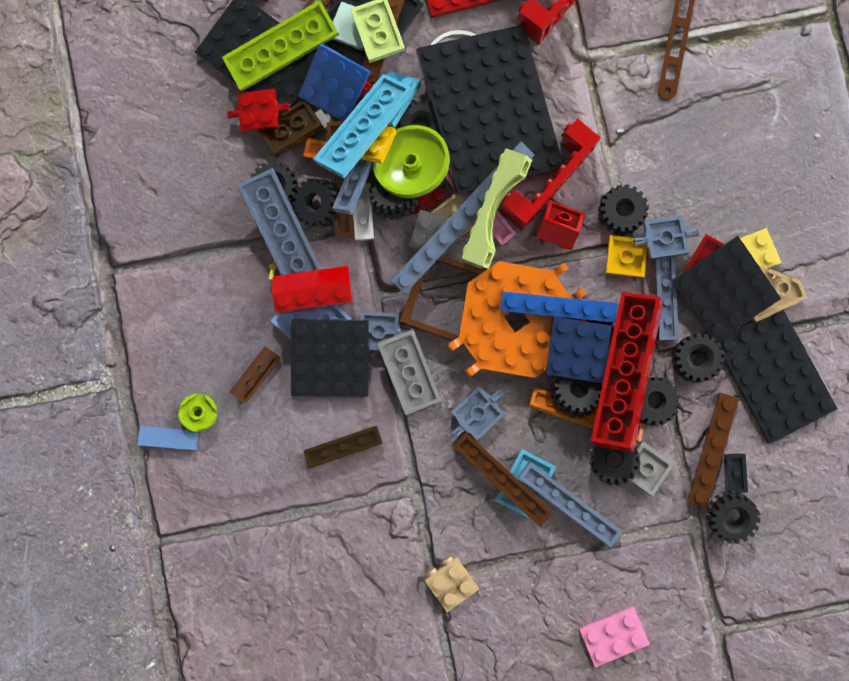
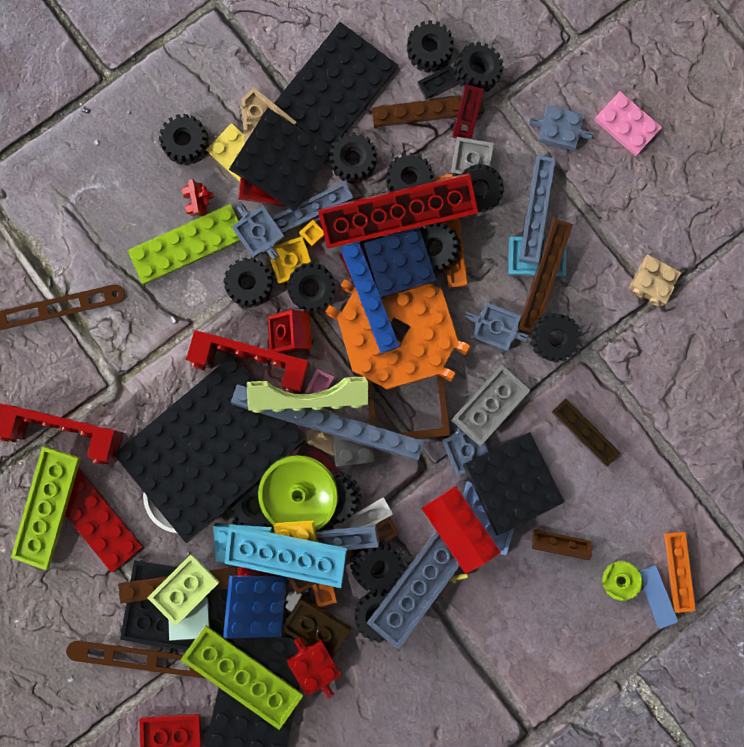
camera: 115 degrees left, 0 degrees up
none -> lime plate [127,204,241,285]
none -> black tyre [159,114,209,165]
none -> red hips [182,179,214,216]
none -> black tyre [287,262,336,312]
none -> yellow plate [299,220,324,247]
none -> black tyre [407,20,454,73]
none -> dark red plate [452,85,484,139]
none -> sand blue plate [529,106,593,151]
none -> black tyre [529,313,582,362]
none -> orange plate [664,531,696,613]

